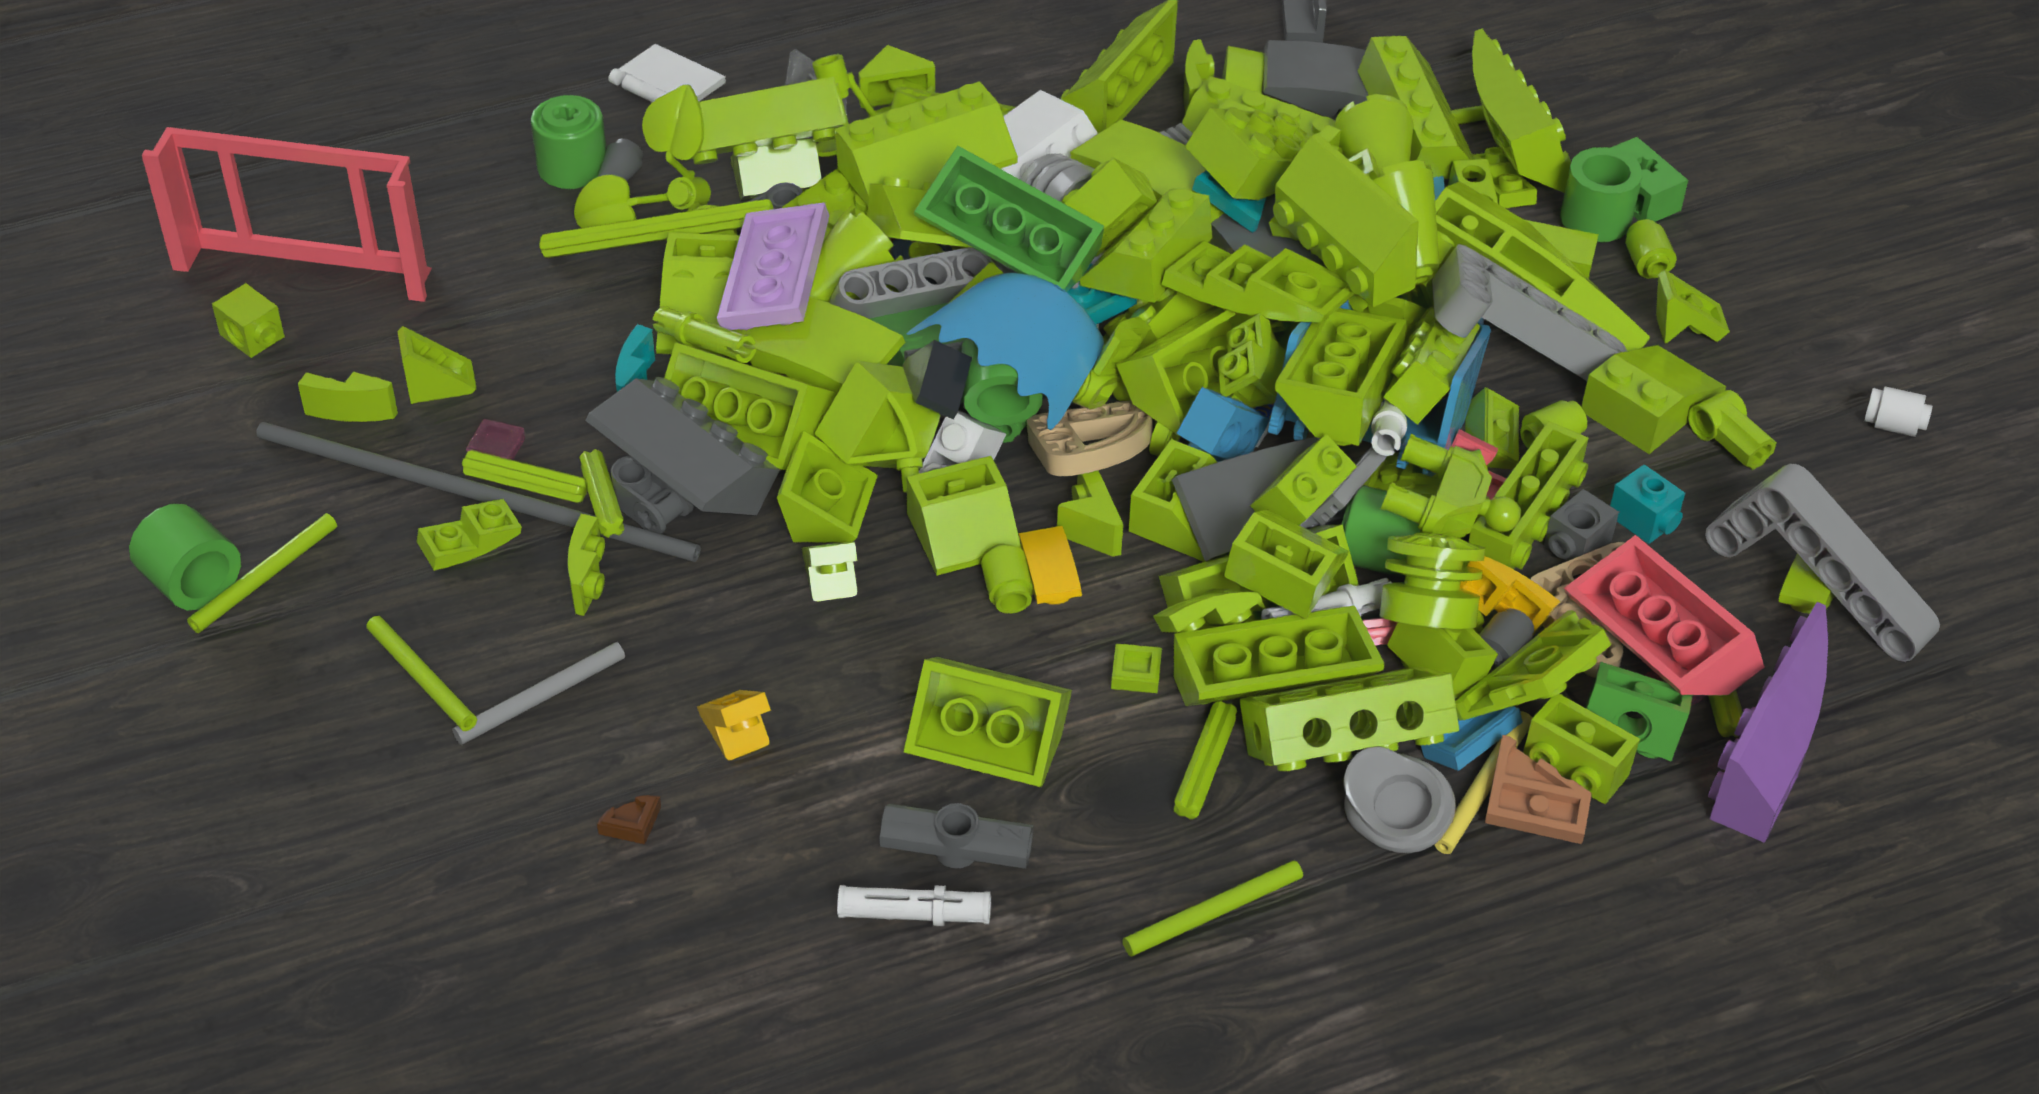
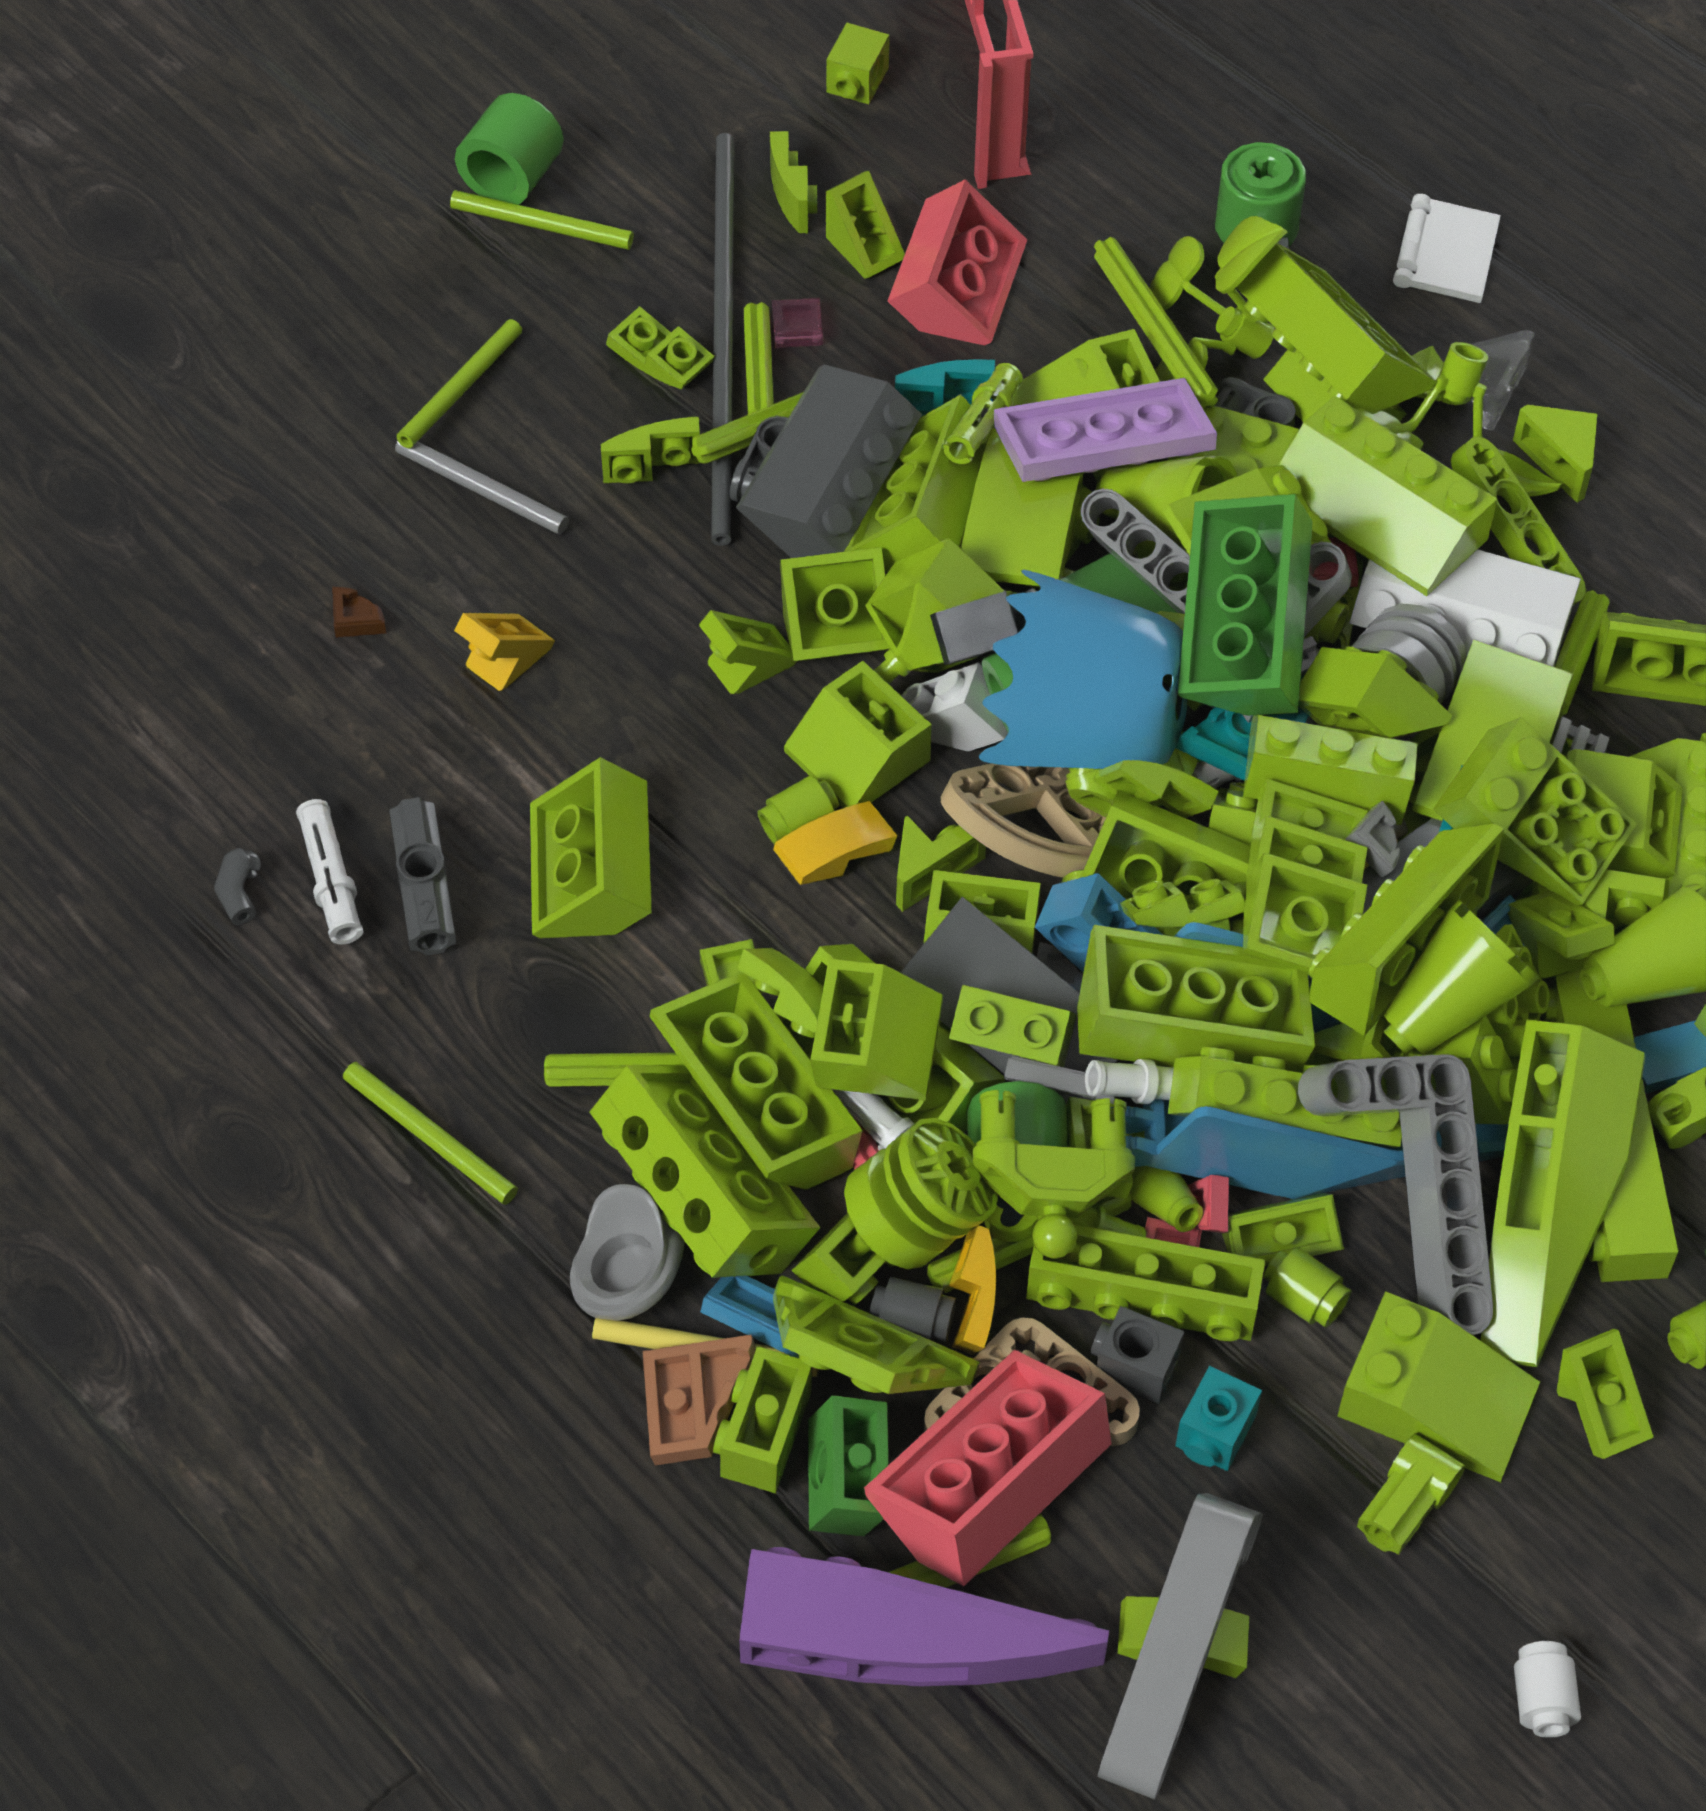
camera: 70 degrees right, 10 degrees up
none -> dark grey arm [214,848,261,925]
none -> coral slope [887,179,1027,346]
none -> light grey tile [1345,801,1400,878]

